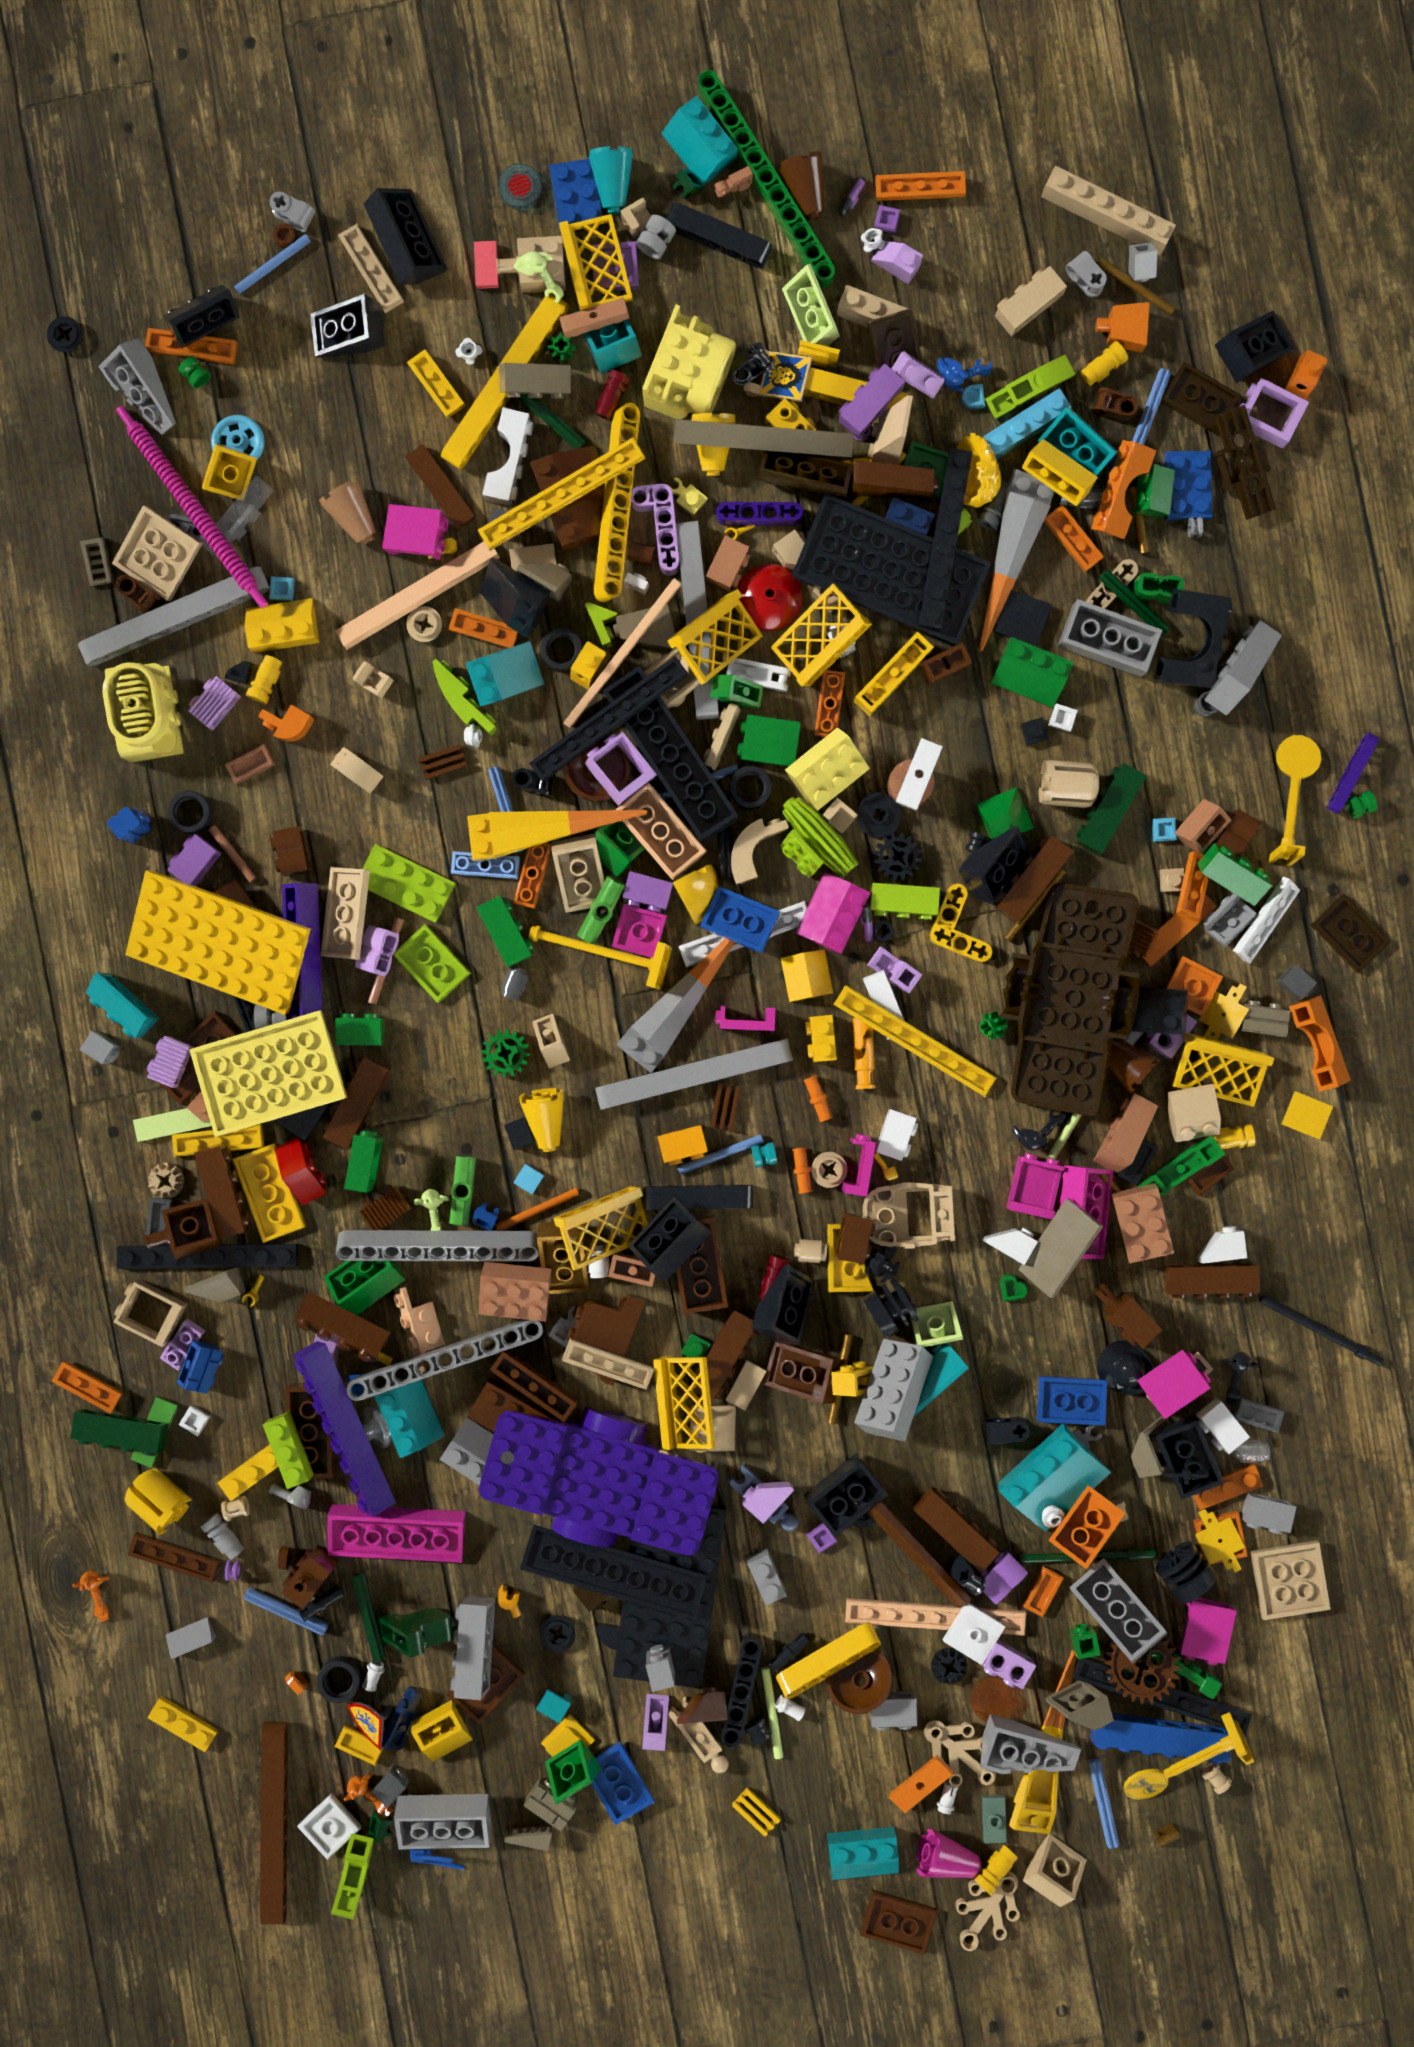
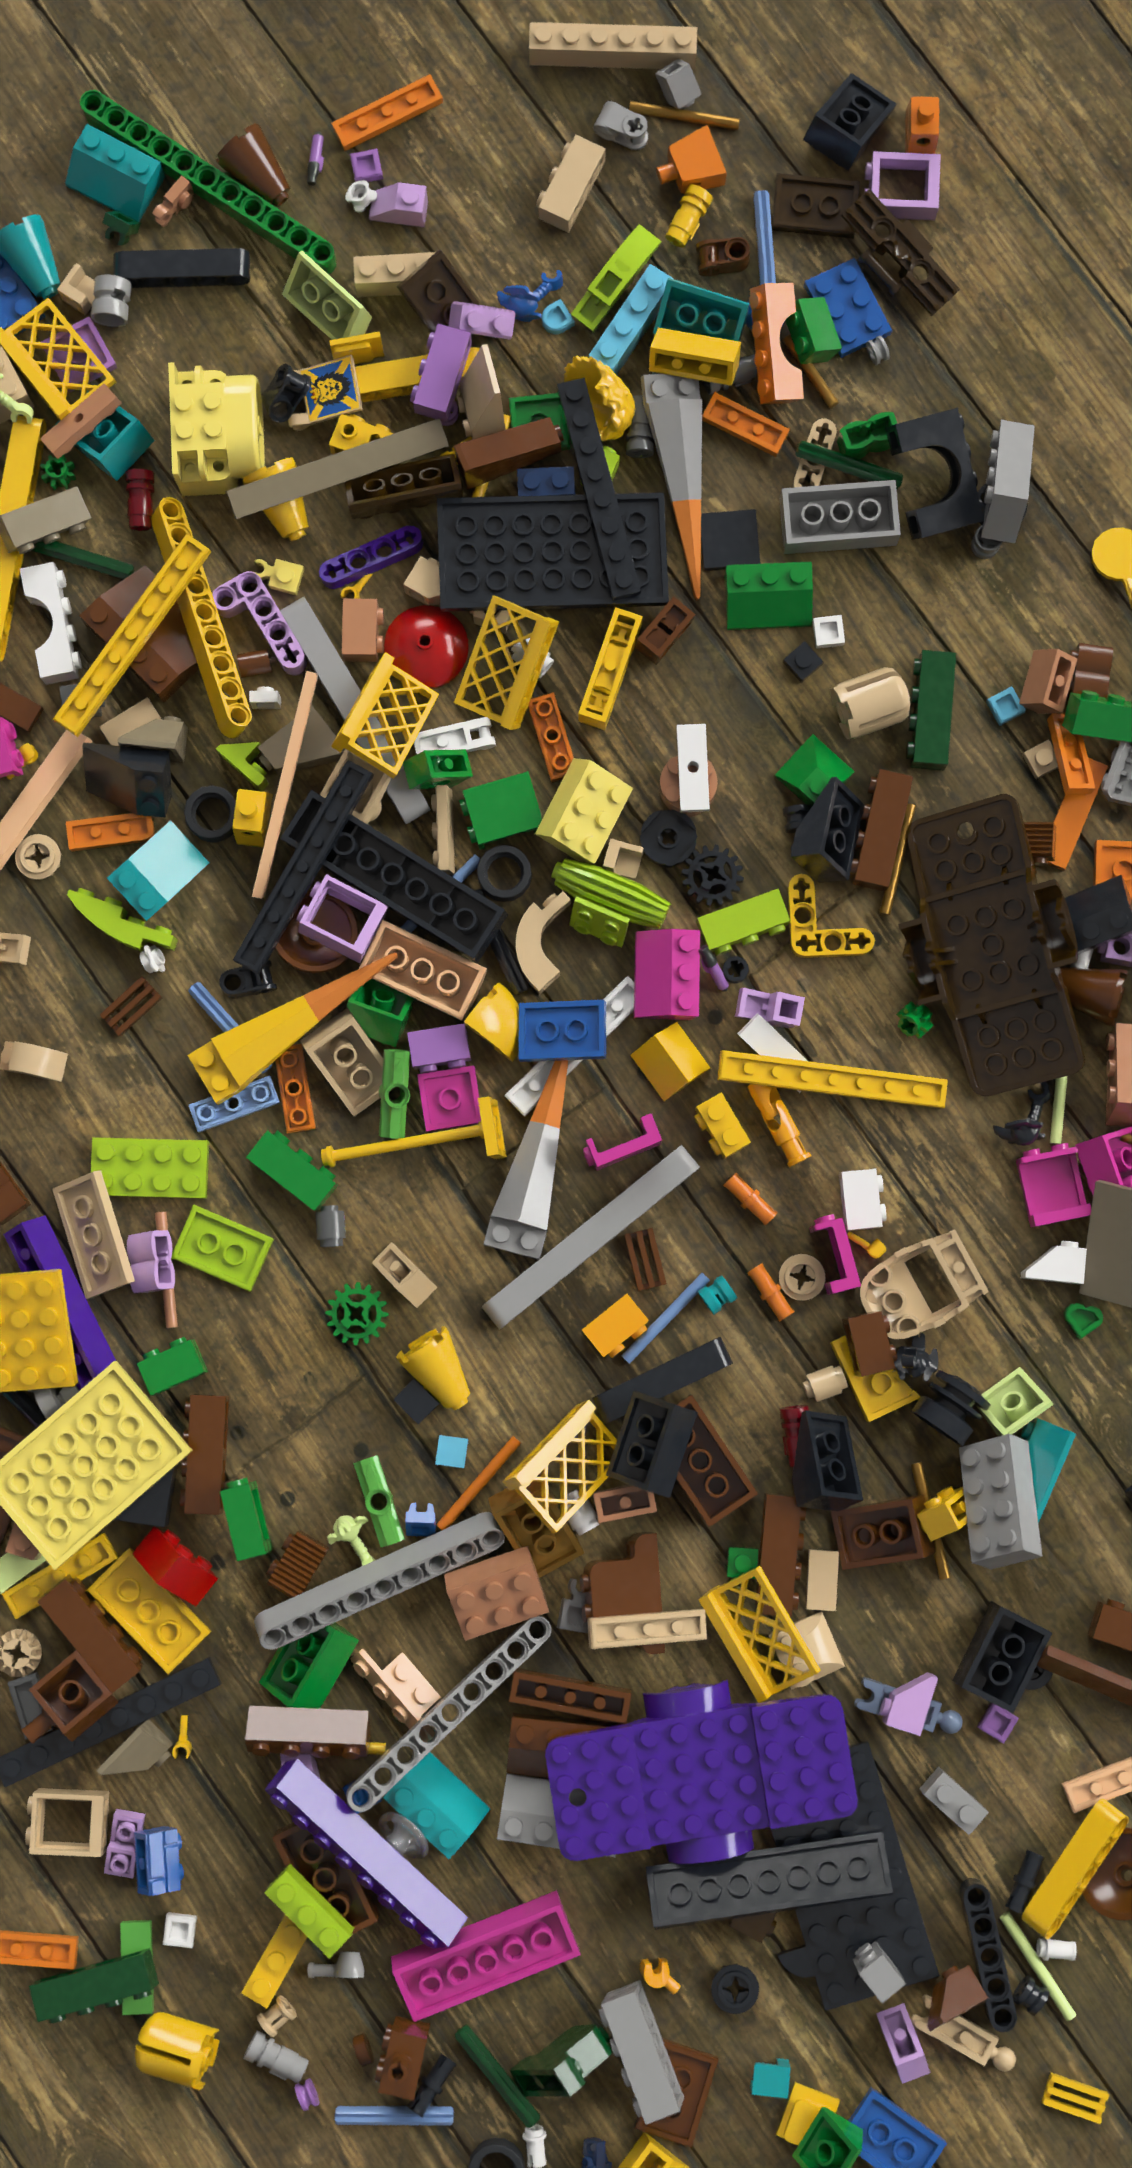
camera: 25 degrees left, 5 degrees down
reddish brown tile [128,1532,221,1583] -> none

